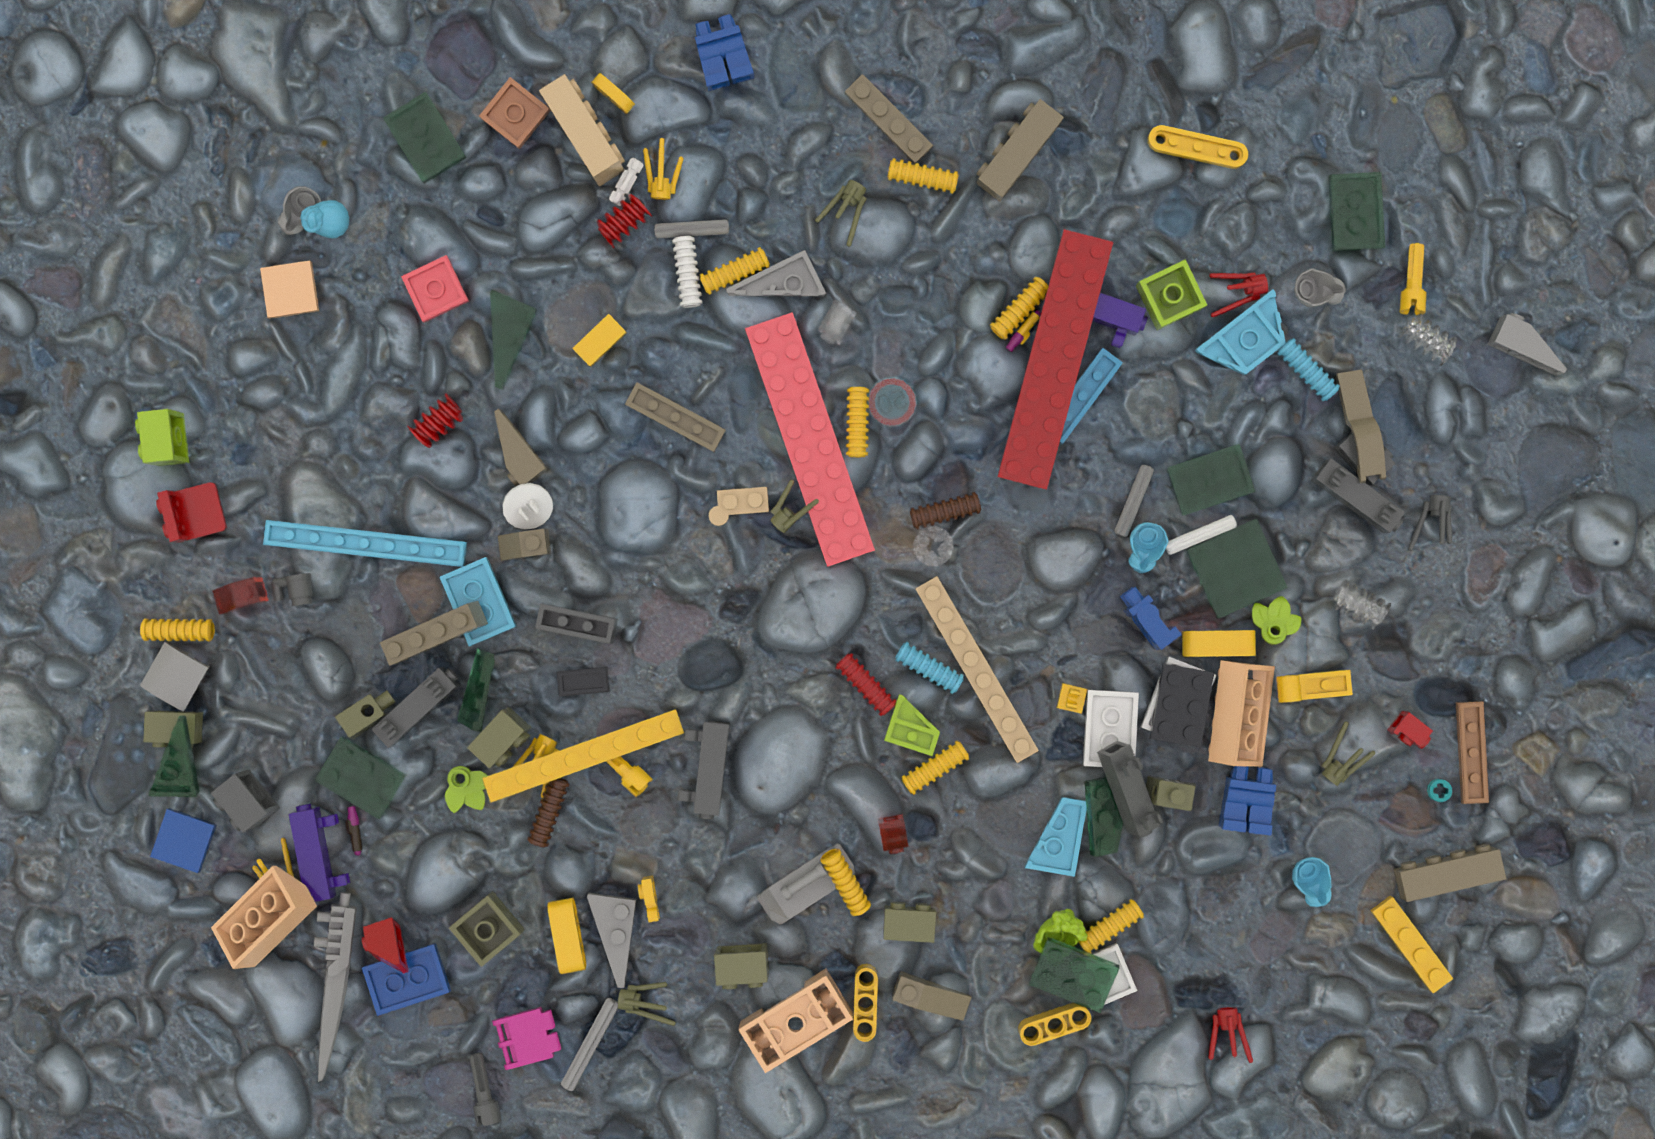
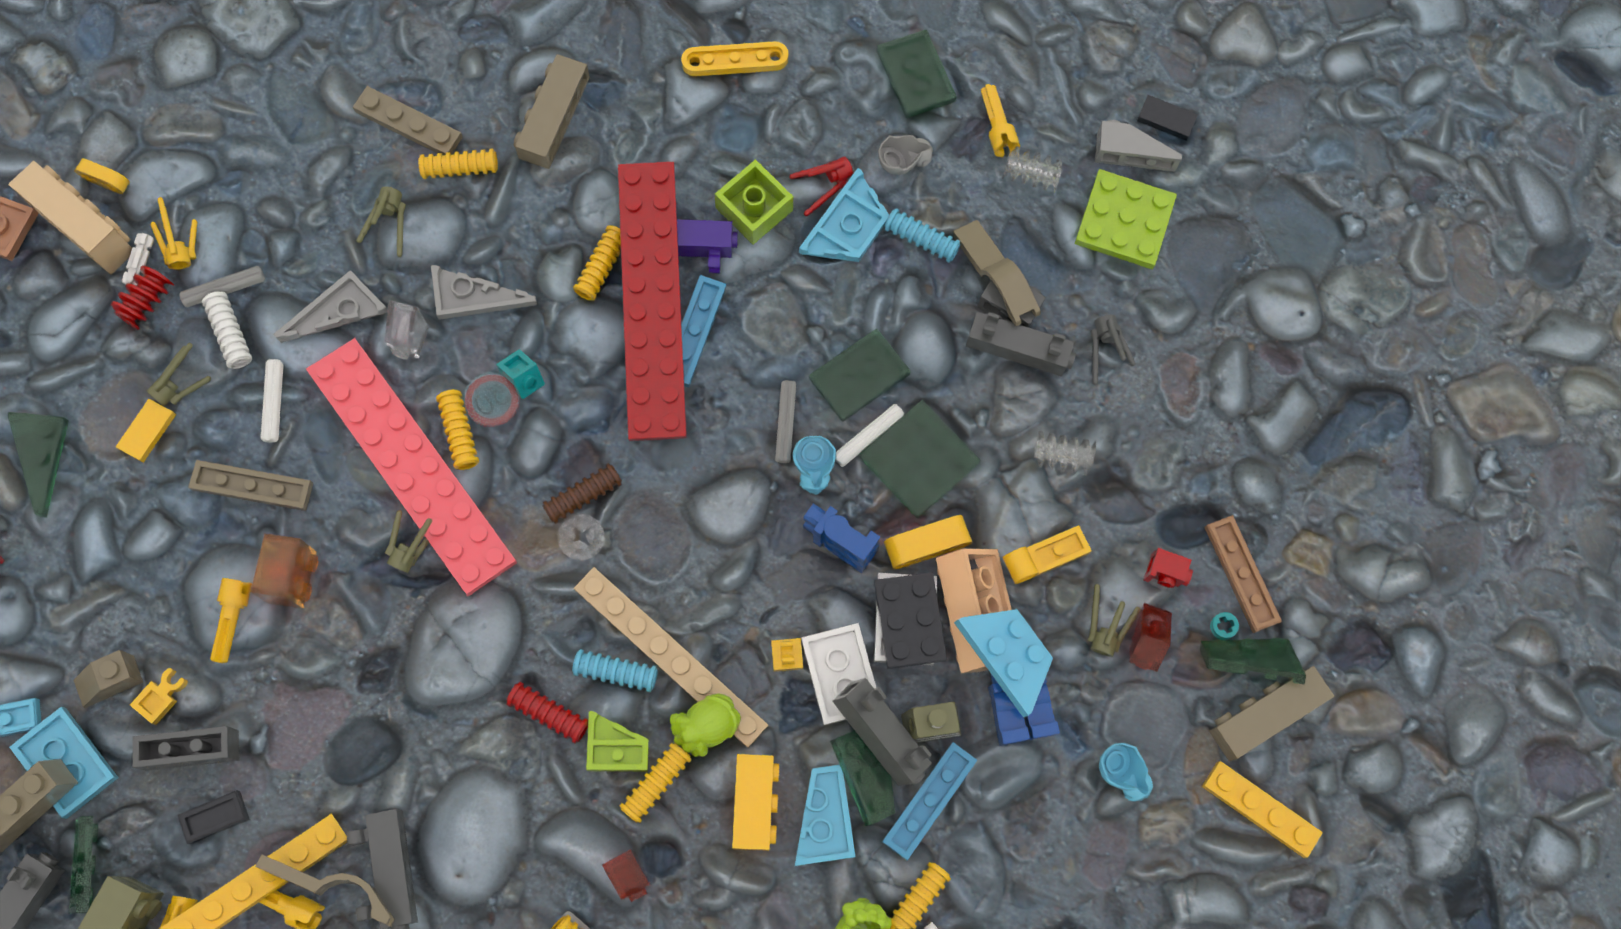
camera: 30 degrees left, 15 degrees down
dark tan slope [494,409,549,486] -> none
white piece [502,483,553,530] -> none
blue hips [695,14,755,92] -> none
yellow piece [700,247,770,295] -> none
tan hinge [709,487,769,526] -> none
piece [1005,310,1040,352] -> none
lime plate [1252,596,1301,645] -> none
none -> yellow plate [130,668,188,725]
none -> olive plant [146,343,211,406]
none -> yellow piece [210,578,252,663]
none -> clear orange brick [251,533,318,609]
none -> dark tan piece [255,855,395,927]
none -> white axle [261,359,283,443]
none -> light grey wing [431,265,537,320]
none -> teal bracket [496,349,545,399]
none -> lime hair [670,693,741,757]
none -> yellow brick [732,754,779,851]
none -> dark azure plate [882,742,977,861]
none -> medium azure wing [954,609,1053,717]
none -> lime plate [1074,169,1177,270]
none -> clear red slope [1129,603,1172,672]
none -> black tile [1137,95,1198,141]
none -> clear green wing [1200,638,1306,685]

